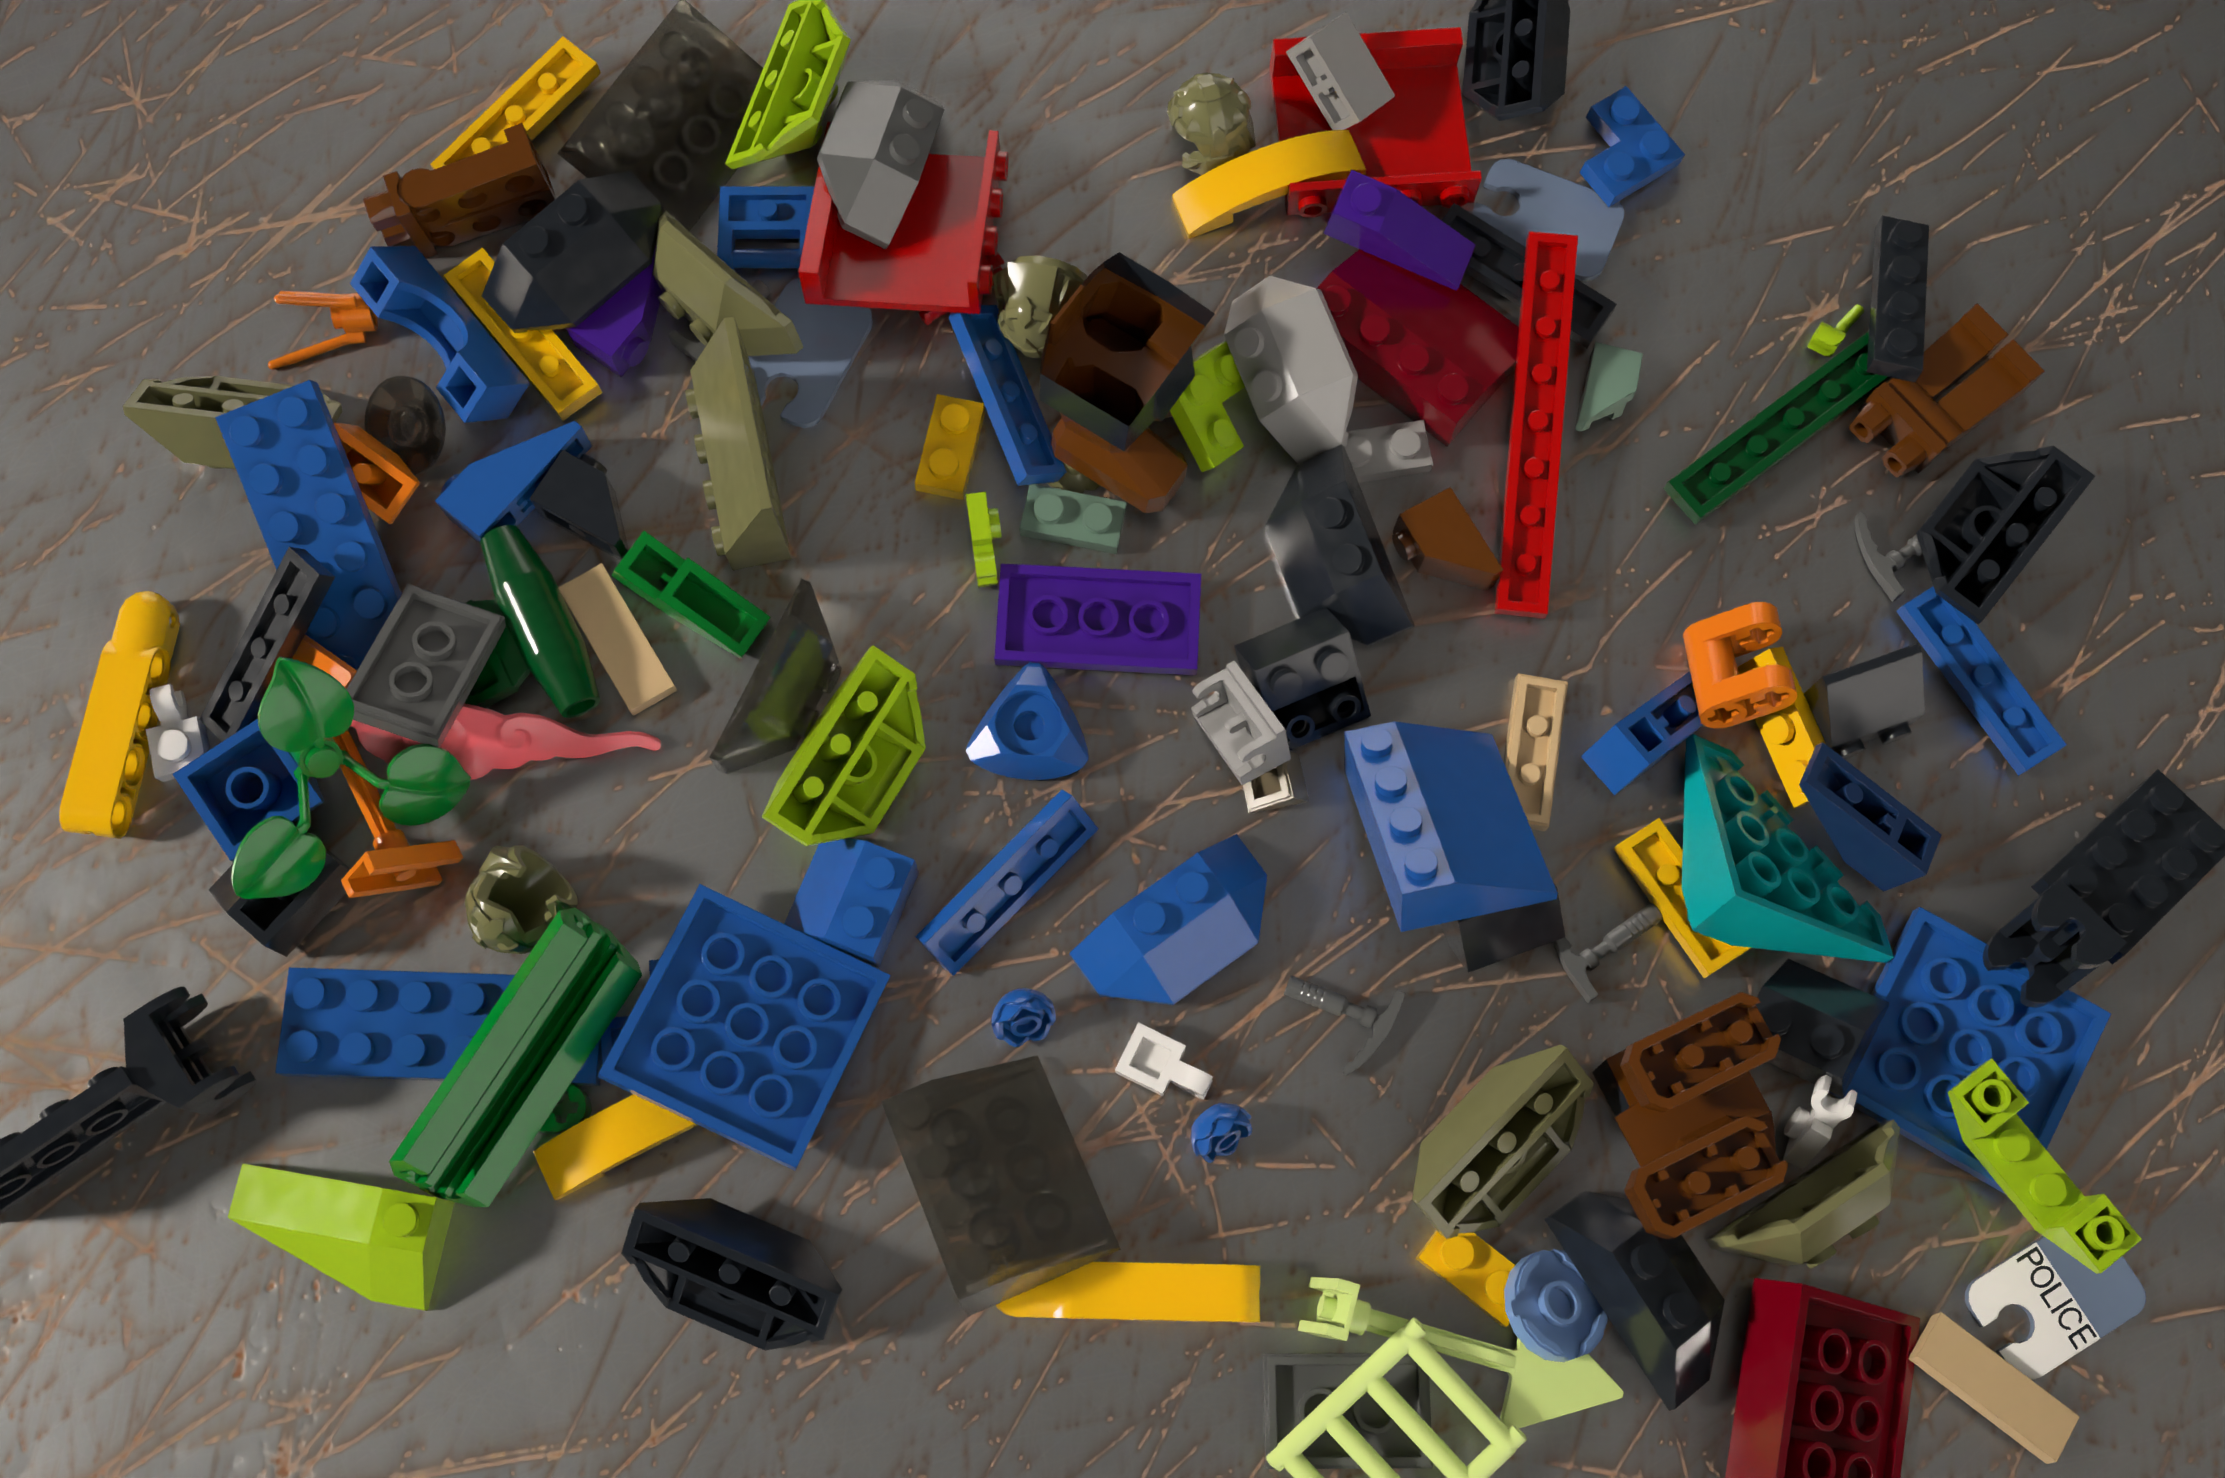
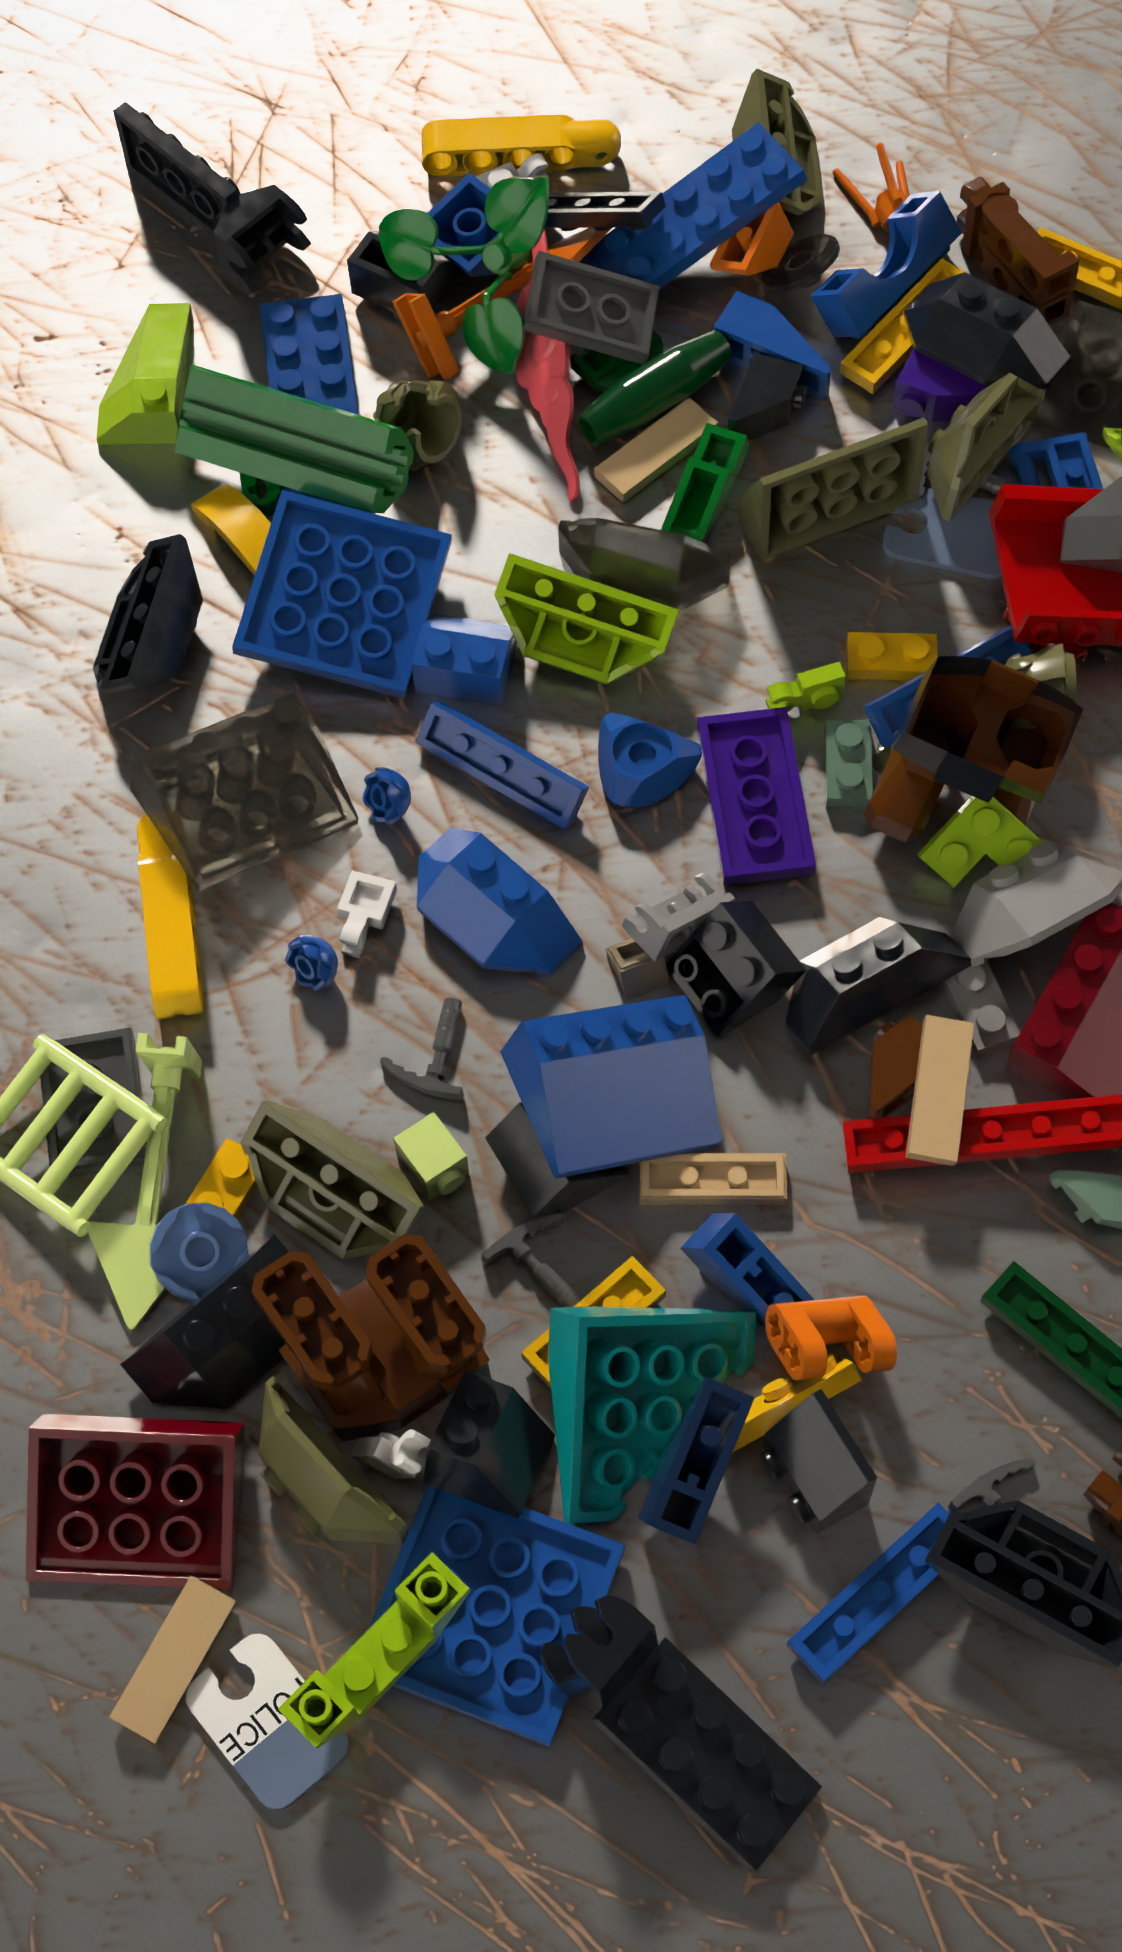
camera: 85 degrees right, 10 degrees down
none -> yellowish green brick [393,1112,469,1200]
none -> tan tile [905,1015,974,1166]

